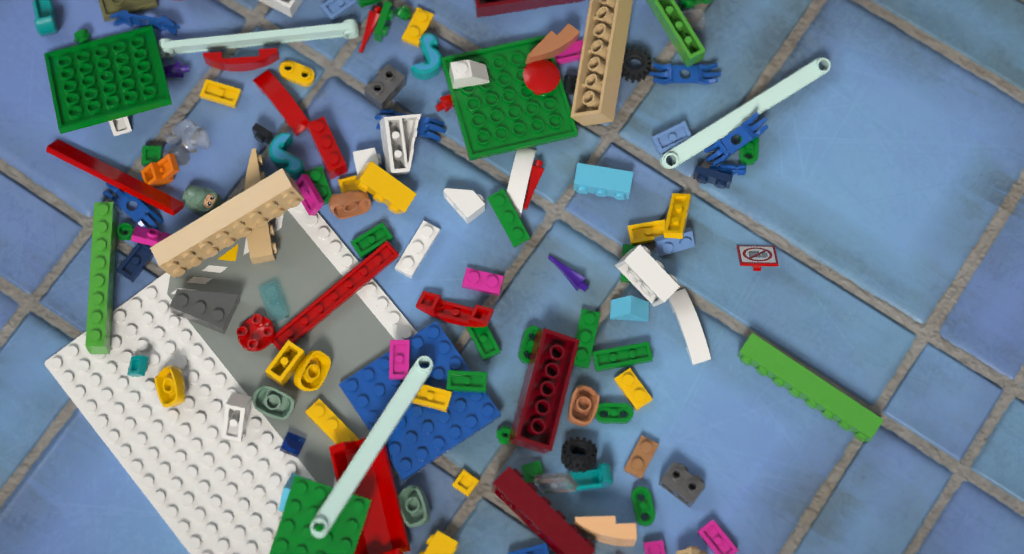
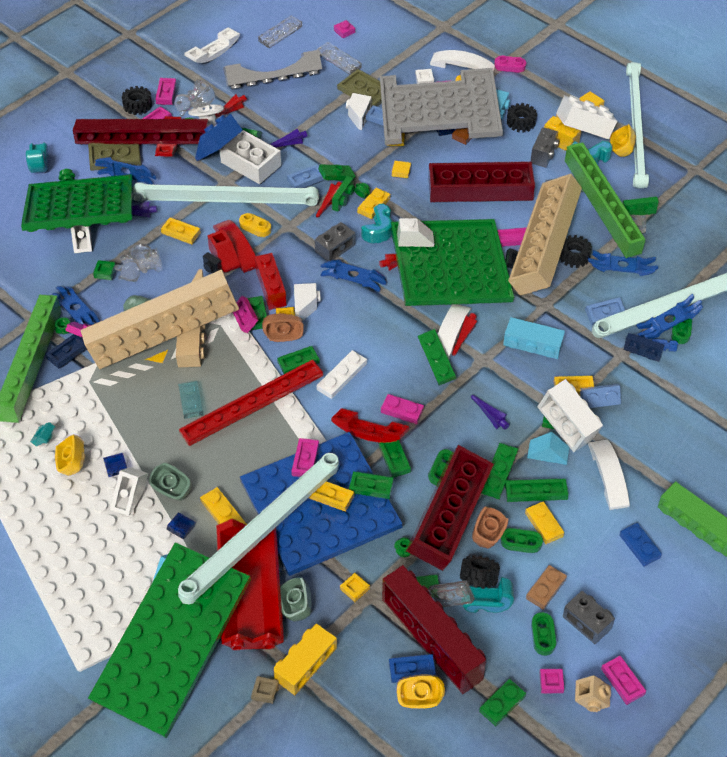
camera: 10 degrees right, 20 degrees down
red tile [46,139,184,216] -> none
orange brick [140,153,180,188] -> none
dark grey wedge [169,289,240,334] -> none
red slope [203,48,279,72] -> none
red dish [236,314,275,352] -> none
yellow brick [265,340,306,388] -> none
teal animal [269,132,305,179] -> none
yellow piece [293,350,331,391] -> none
yellow brick [354,161,416,214] -> none
white wedge [379,114,421,176] -> none
white slope [443,188,486,224] -> none
red dish [523,59,560,95] -> none
nougat slope [525,23,580,64] -> none
light nougat slope [574,516,637,547] -> none
yellow plate [663,193,692,239] -> none
piece [736,245,779,271] -> none
none -> clear blue tile [103,453,127,477]
none -> red slope [207,229,240,273]
none -> blue plate [619,523,662,567]

